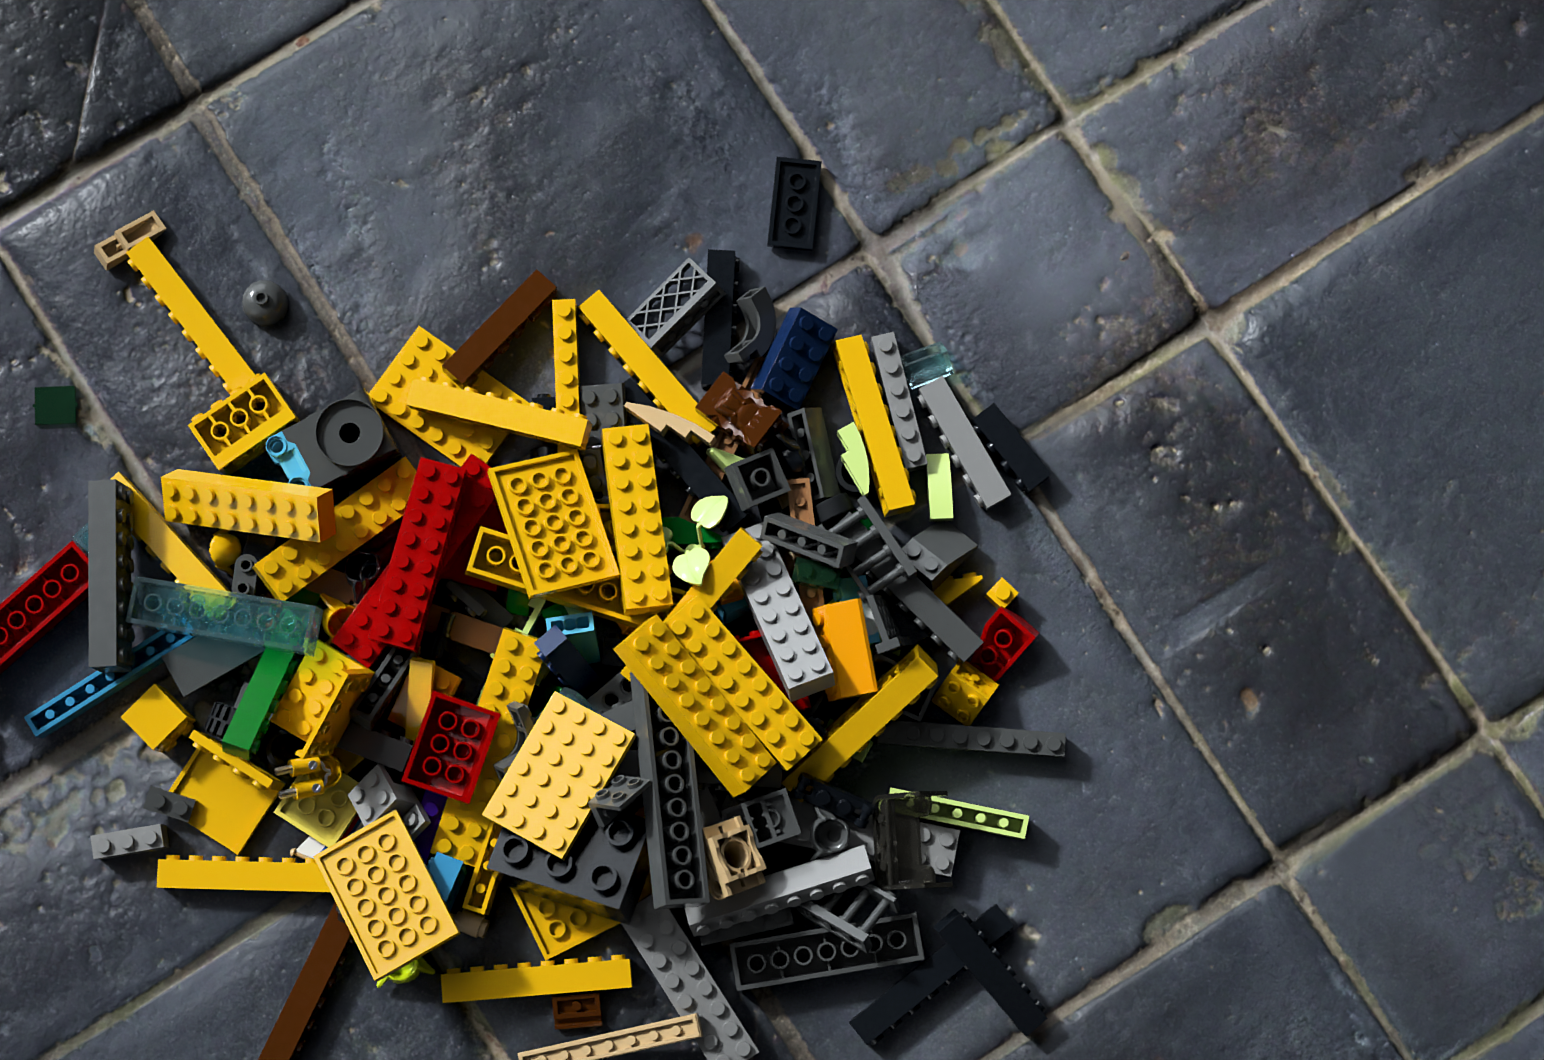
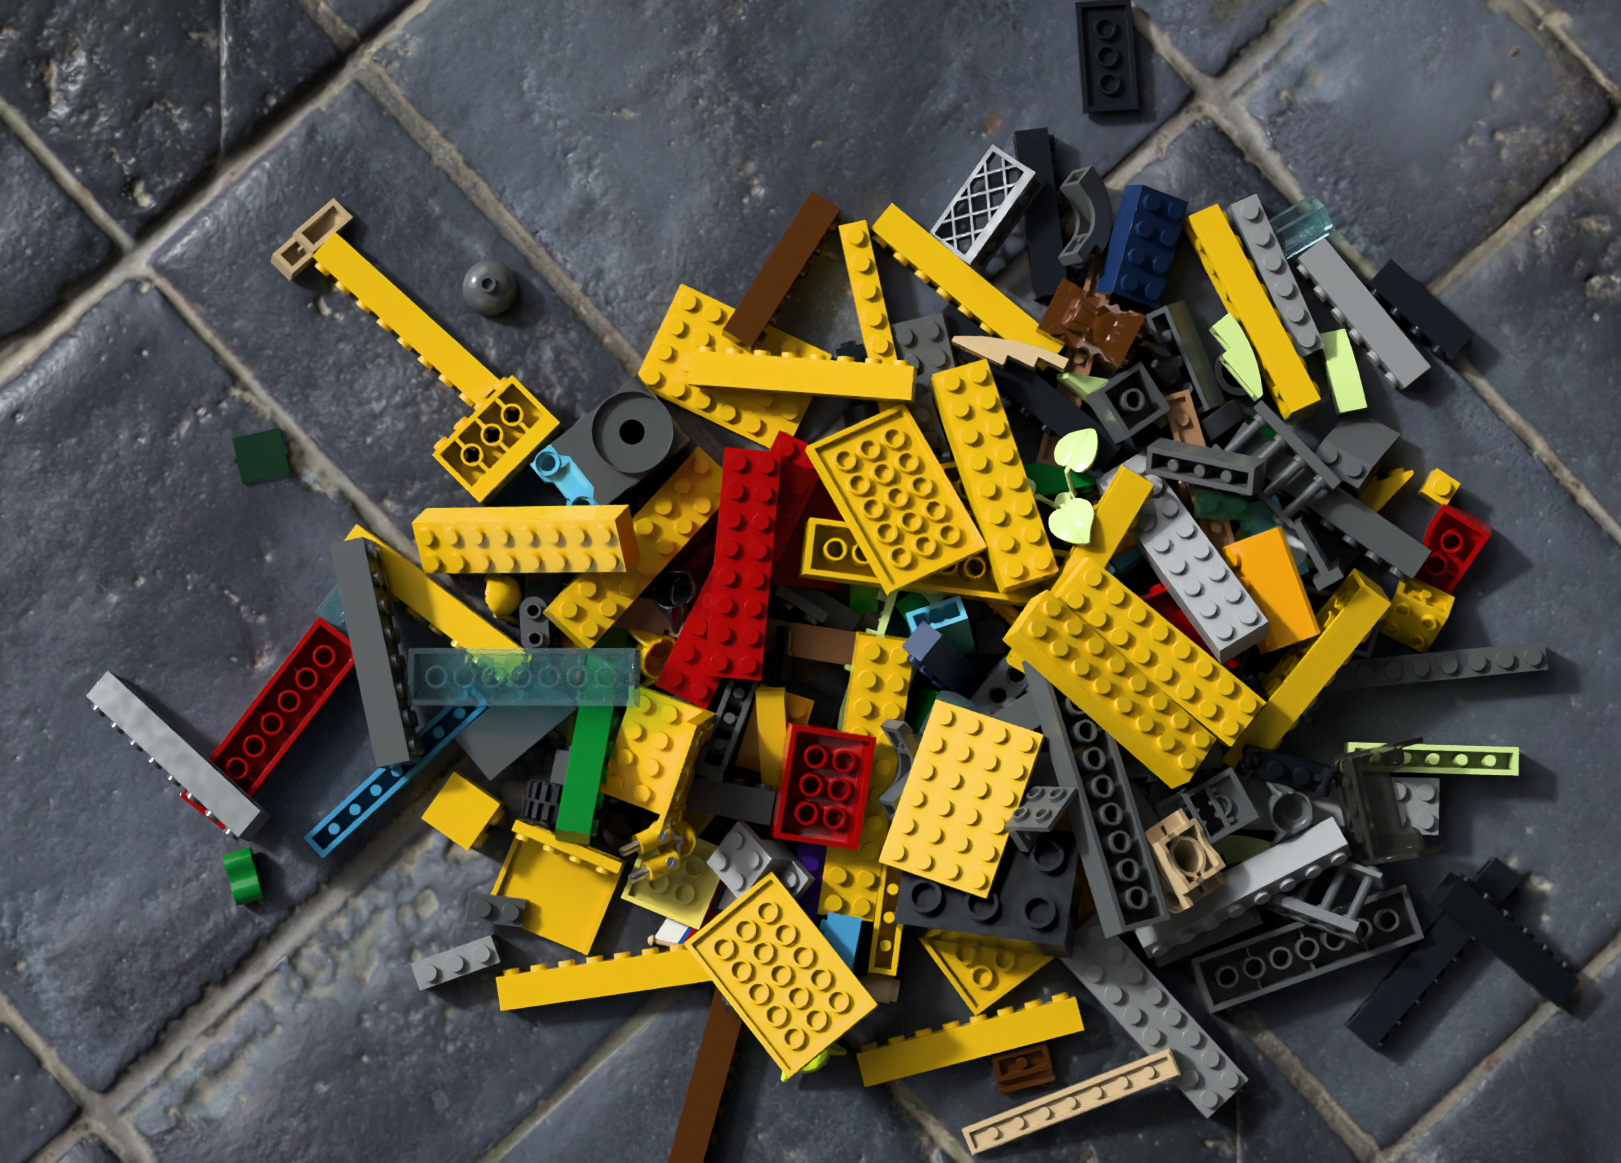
camera: 10 degrees left, 5 degrees up
none -> slope [1210,834,1271,865]

